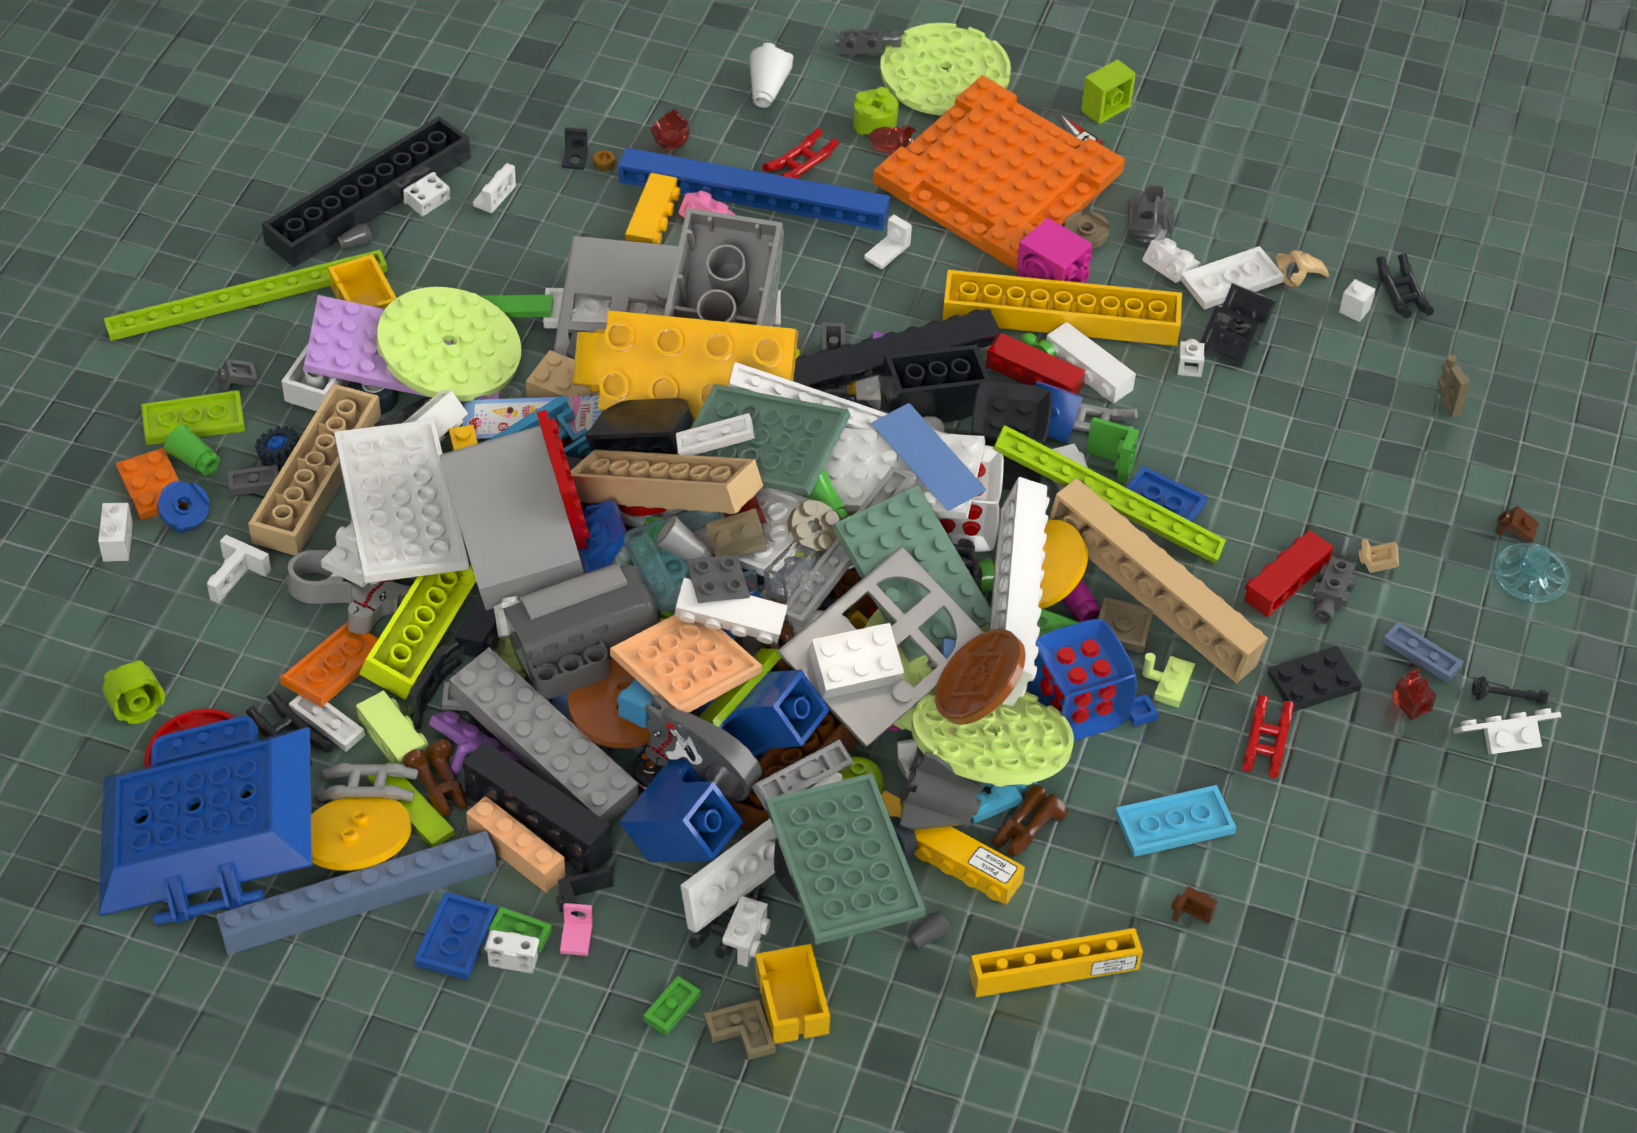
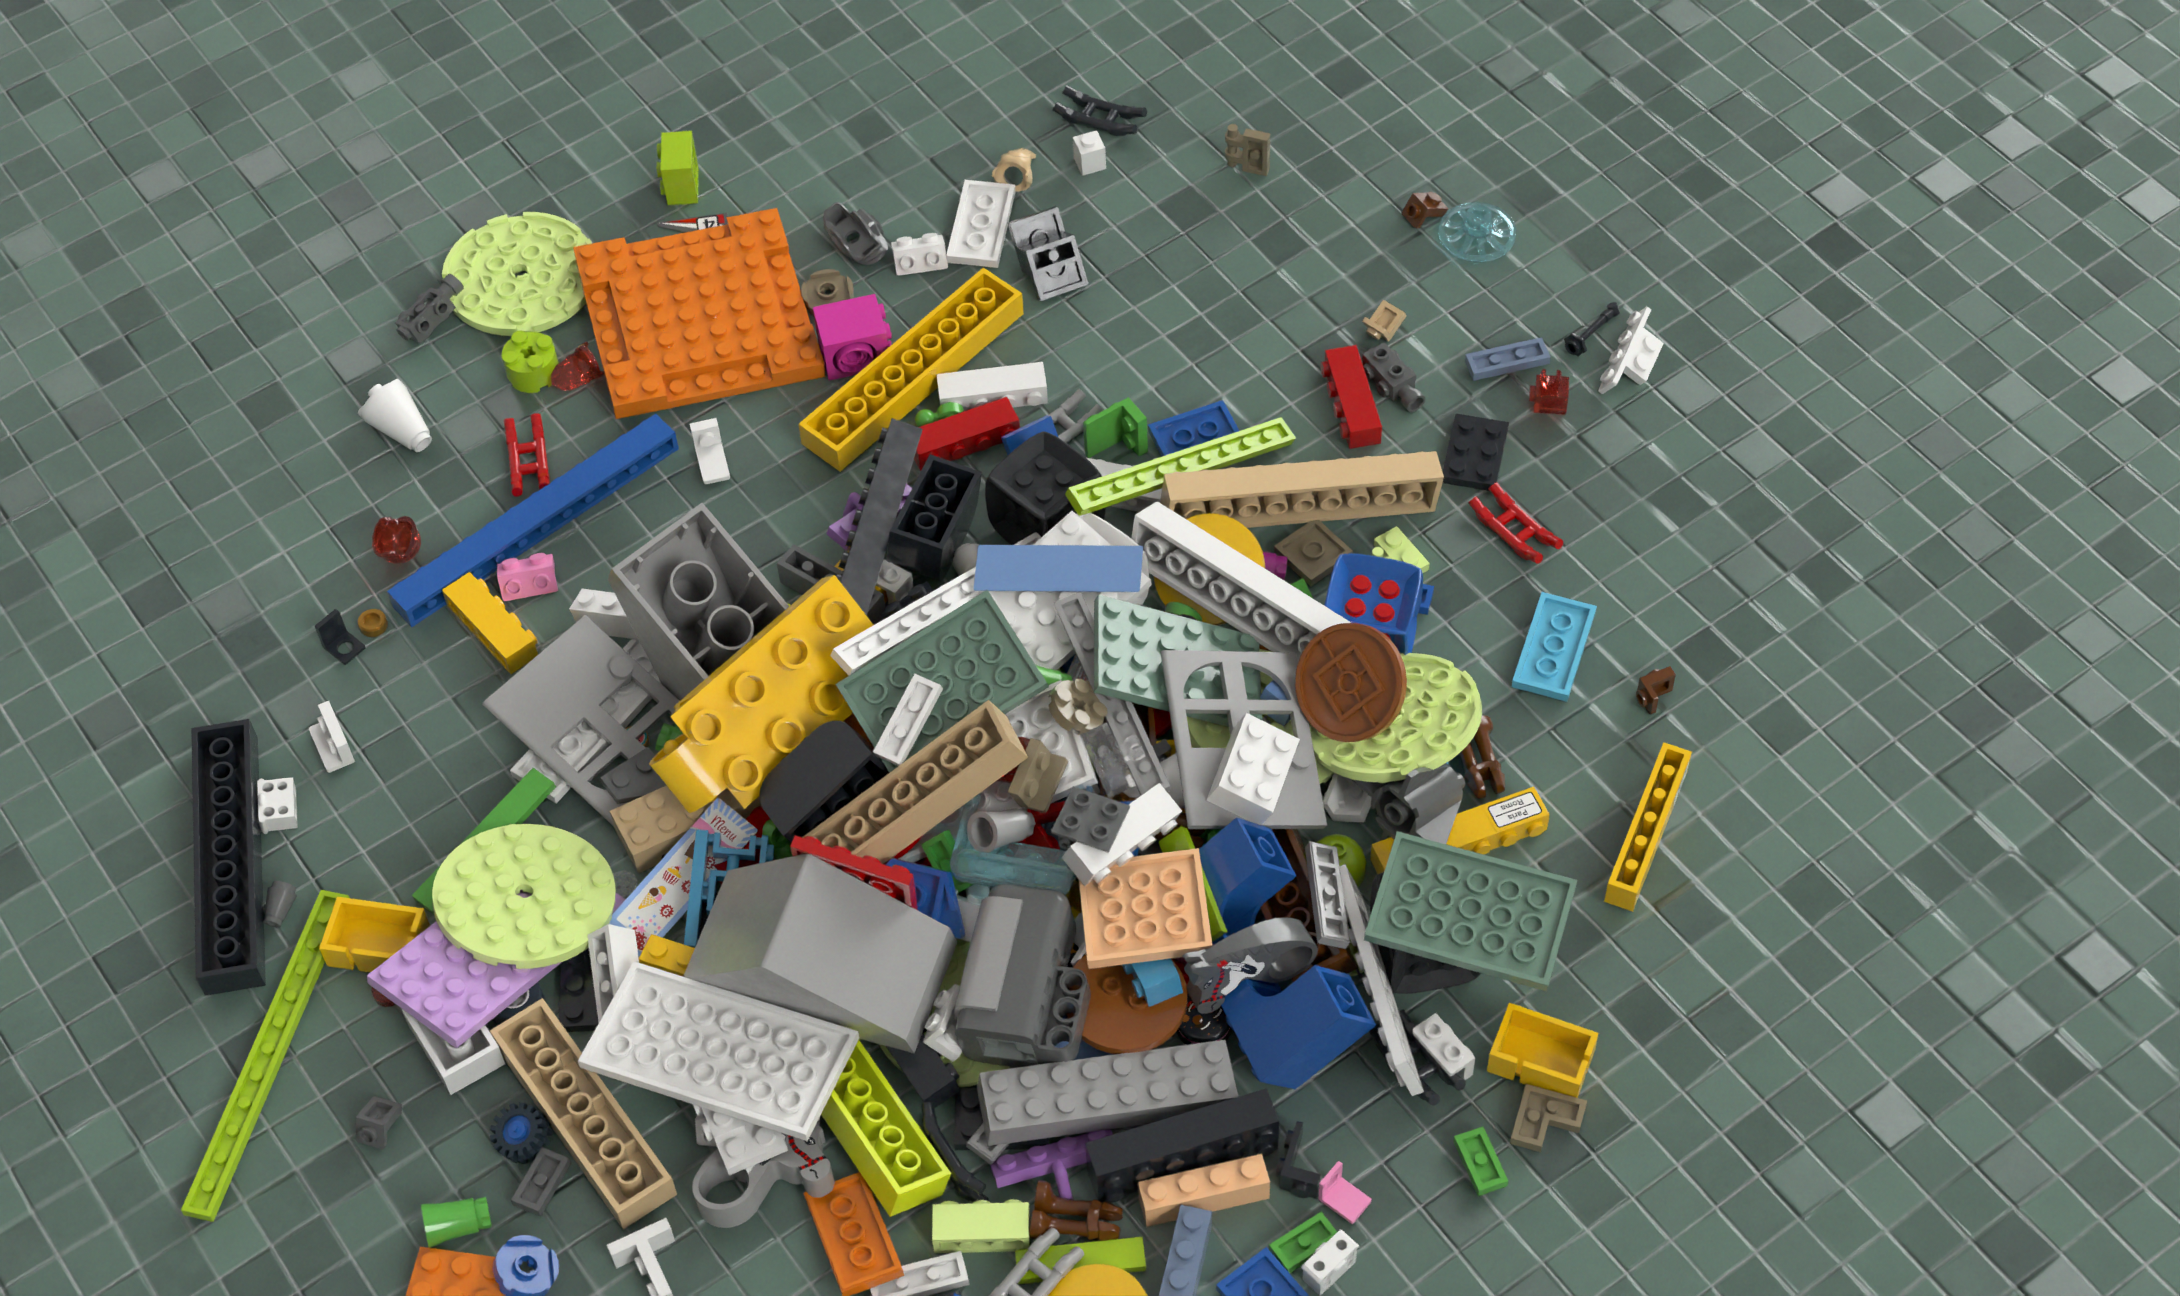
camera: 50 degrees left, 5 degrees up
lime tile [141,390,245,445] -> none
white brick [1178,339,1205,377] -> none

